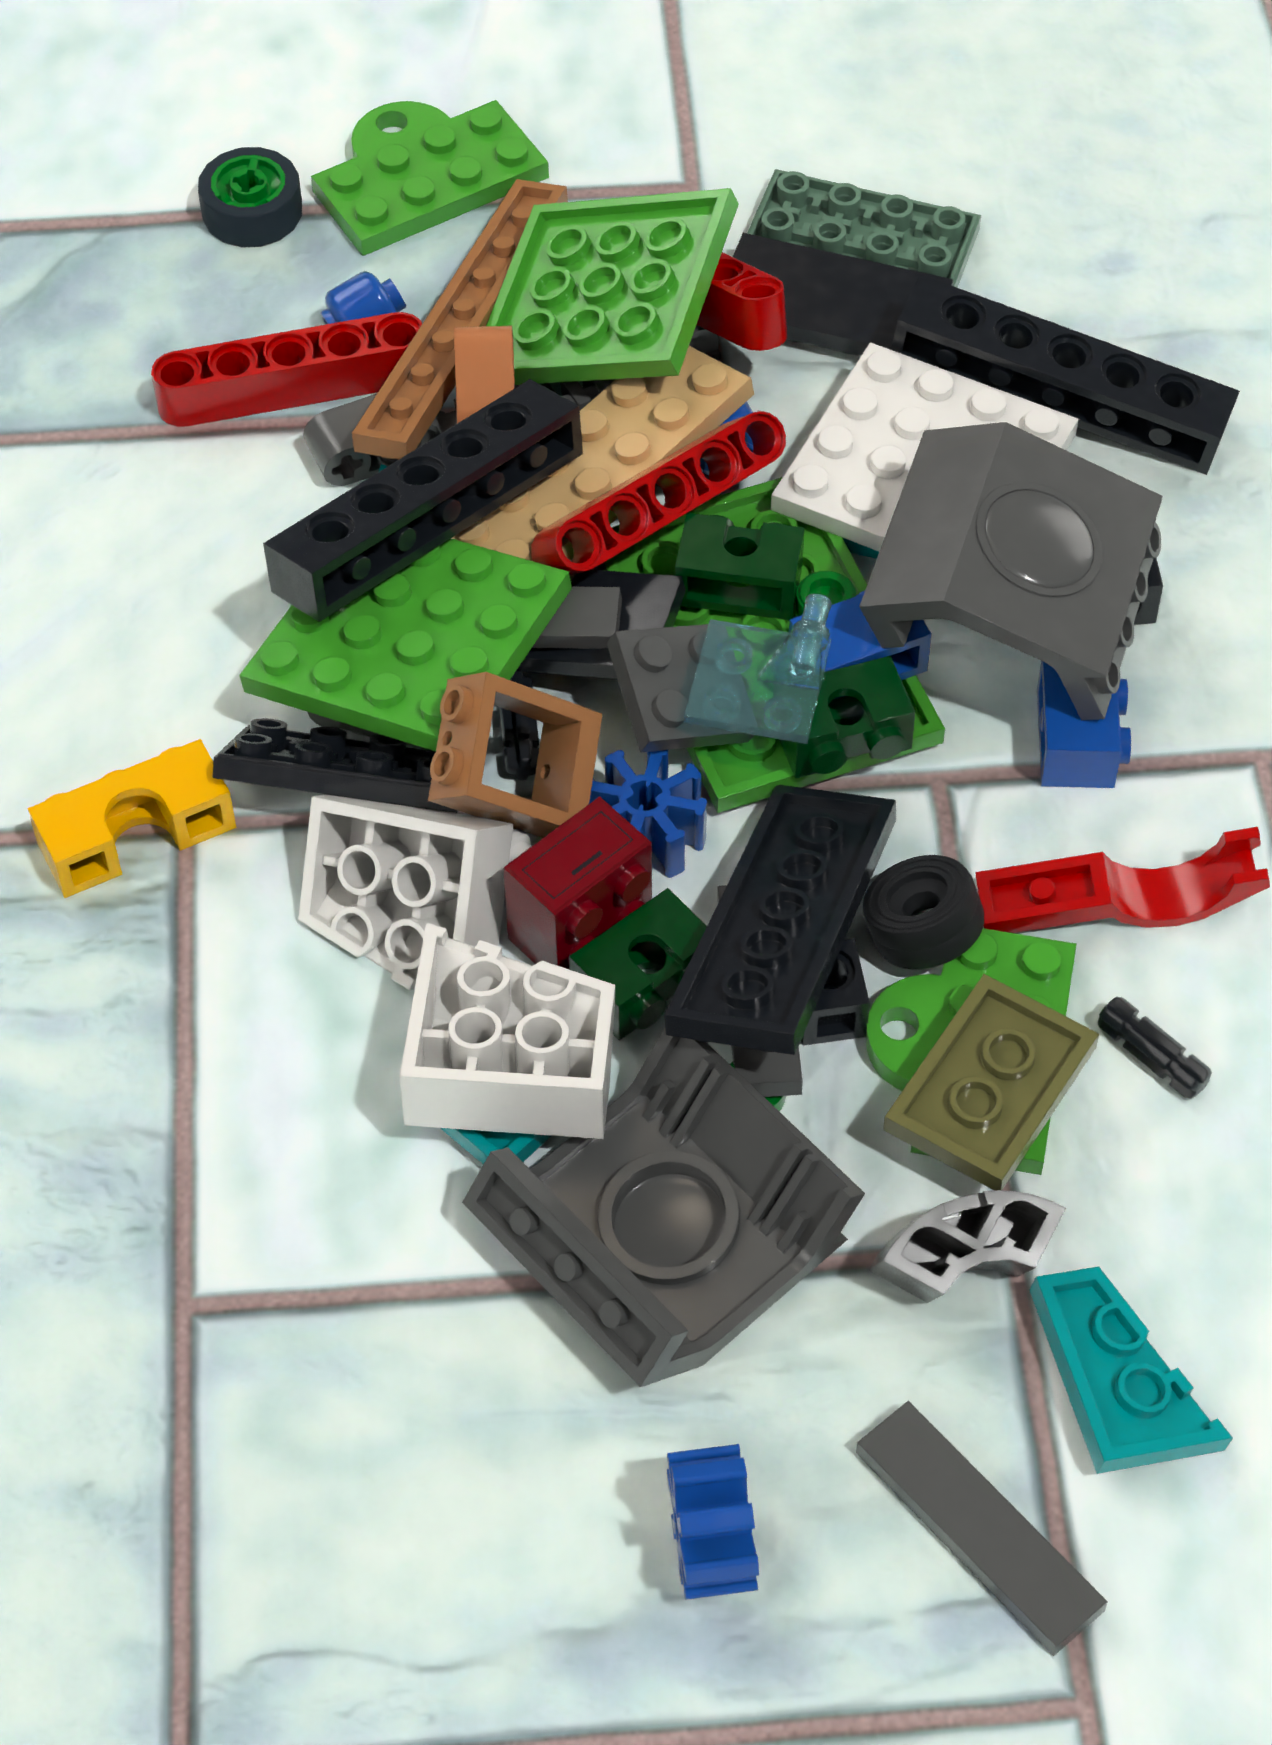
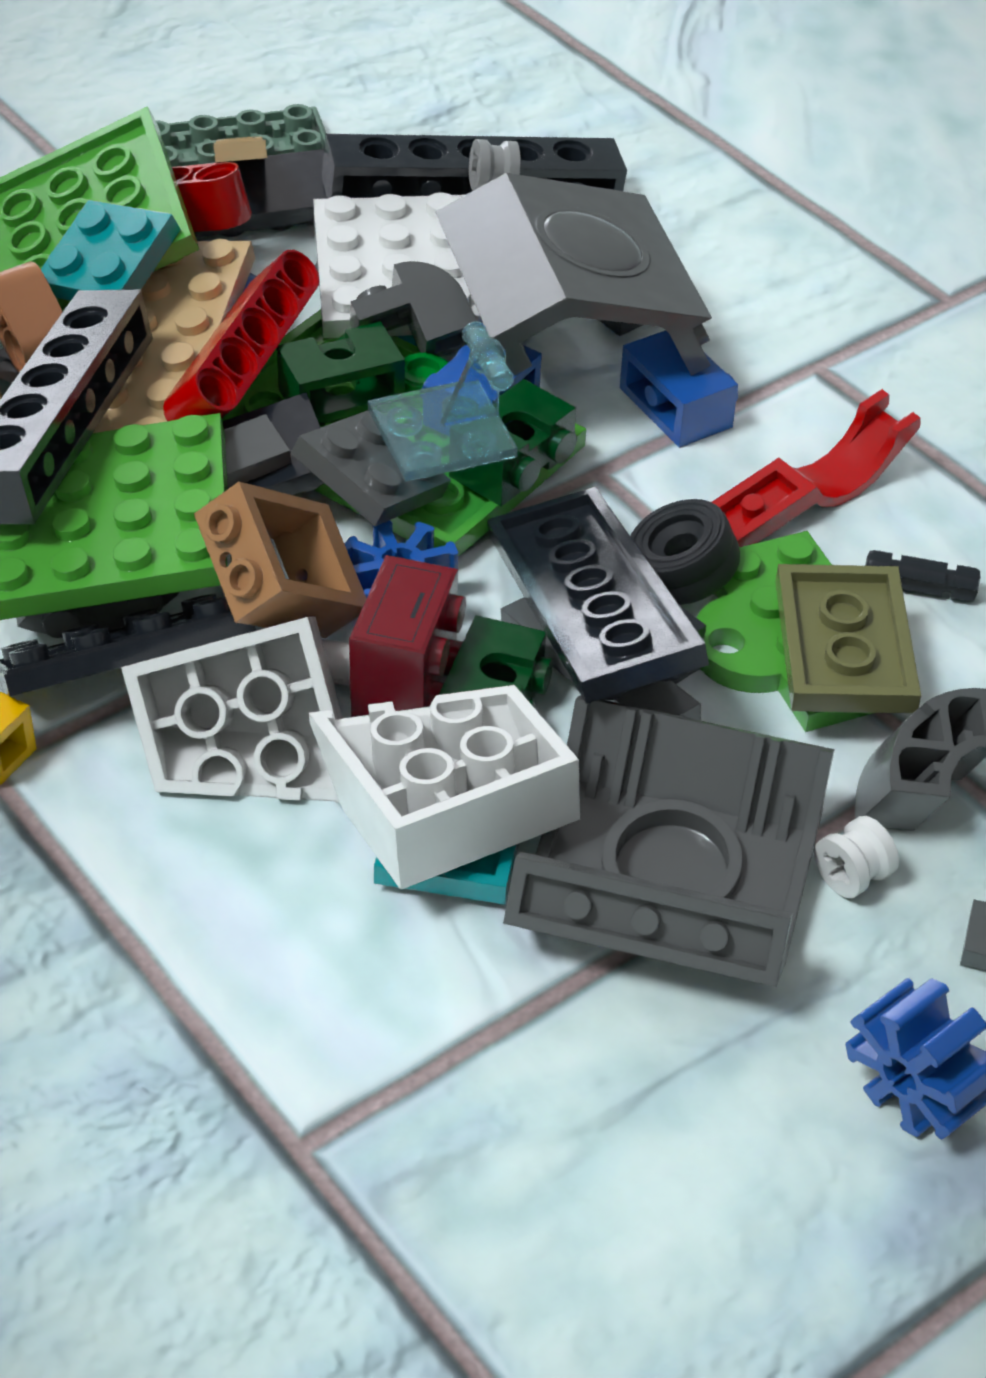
camera: 35 degrees left, 10 degrees down
none -> teal plate [41,200,181,300]
none -> tan tile [214,136,267,162]
none -> dark grey brick [350,261,478,356]
none -> light grey wheel [469,139,520,190]
none -> white wheel [814,816,899,898]

